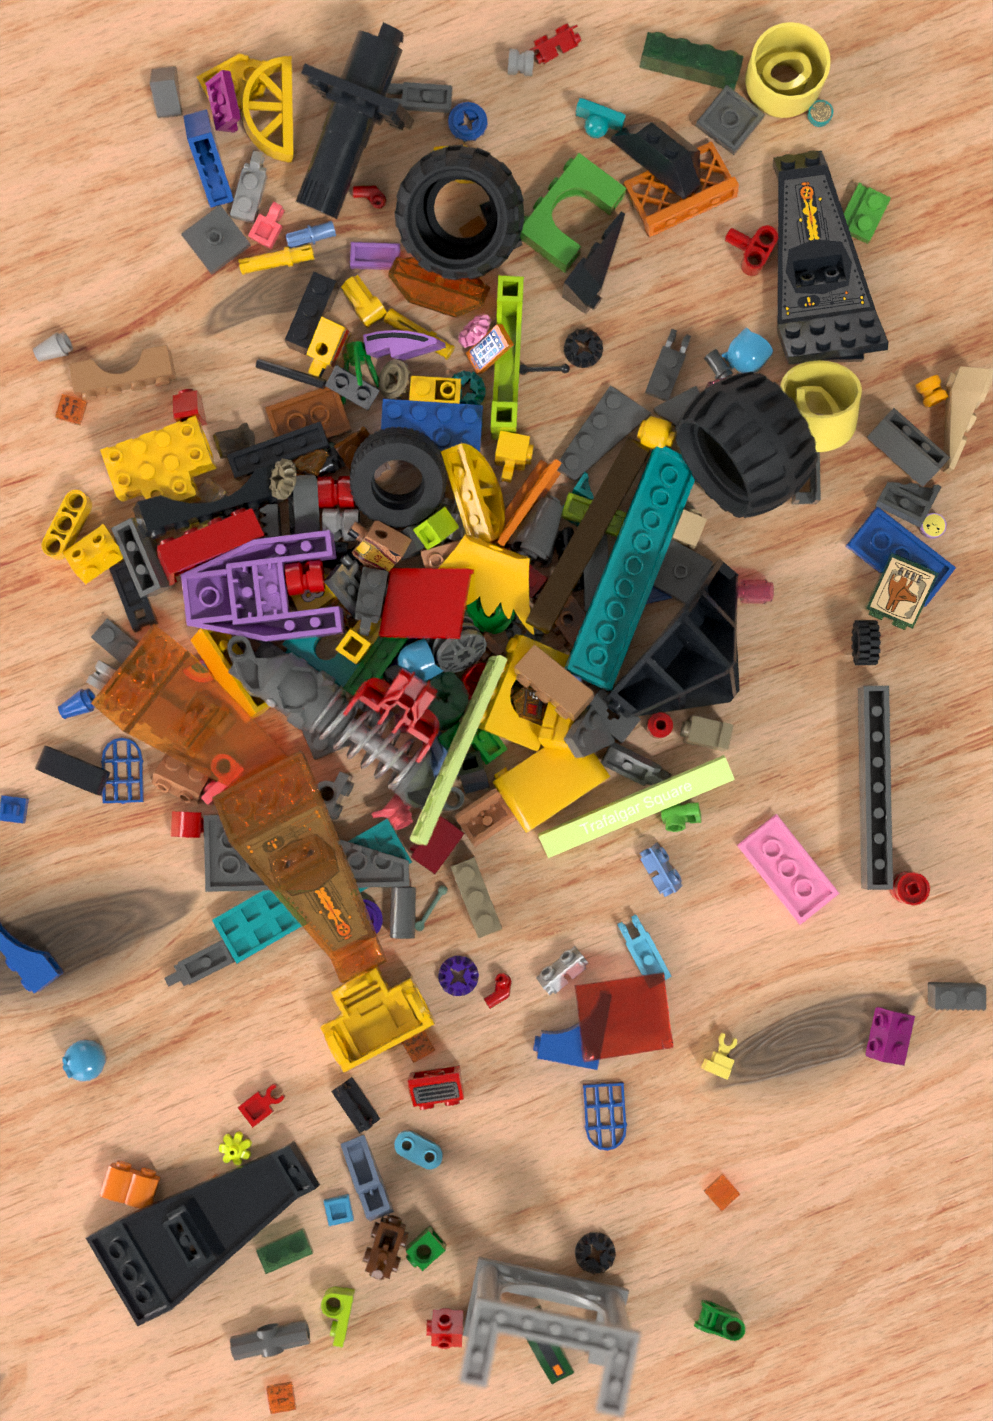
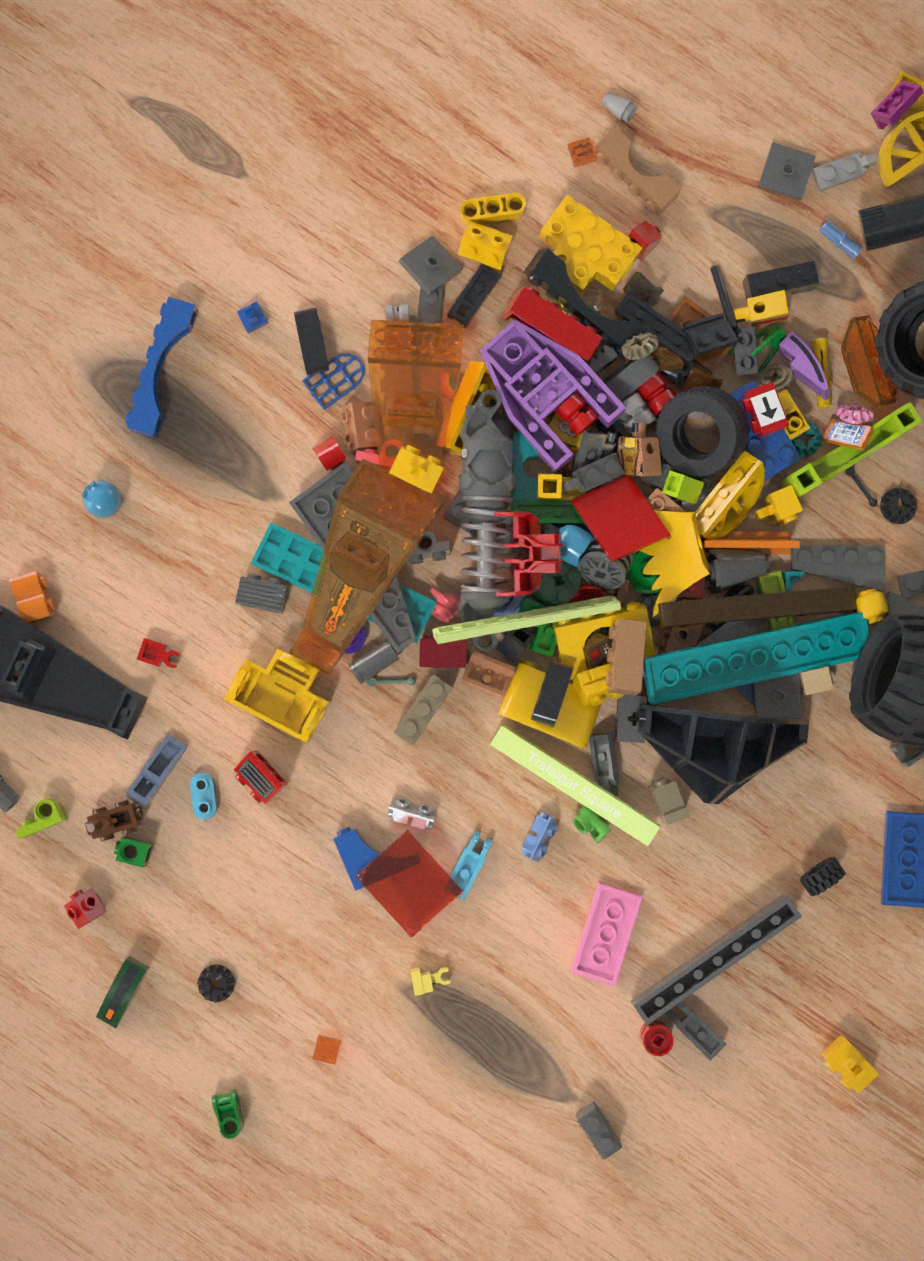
camera: 55 degrees right, 0 degrees up
blue cone [58,689,98,719] -> none
dark grey brick [111,518,175,598] -> none
slope [150,66,182,118] -> none
dark grey hinge [164,940,235,987] -> none
blue arch [183,109,234,208] -> none
neon yellow plant [219,1132,252,1165] -> none
yellow pin [239,244,315,275] -> none
coral plate [248,202,285,249] -> none
clear green plate [256,1228,314,1274] -> none
dark azure tile [324,1194,354,1226] -> none
black hinge [331,1077,380,1134] -> none
yellow piece [341,275,387,328] -> none
medium lavender tile [350,242,401,270] -> none
red arm [353,185,387,209] -> none
clear orange tile [401,1030,436,1063] -> none
dark purple gear [438,956,479,996] -> none
light grey arch [459,1257,640,1418] -> none
red arm [484,973,512,1009] -> none
dark grey wing [564,704,615,758] -> none
blue window [583,1082,627,1151] -> none
red brick [646,713,673,739] -> none
clear pink brick [738,578,774,604] -> none
brick [865,552,939,630] -> none
magenta bracket [865,1007,915,1066] -> none
none -> dark grey brick [235,573,288,614]
none -> yellow brick [389,444,444,494]
none -> dark grey plate [399,235,462,295]
none -> black beam [531,659,573,727]
none -> dark grey hinge [665,1001,726,1061]
none -> black plate [682,312,738,357]
none -> brick [741,382,789,439]

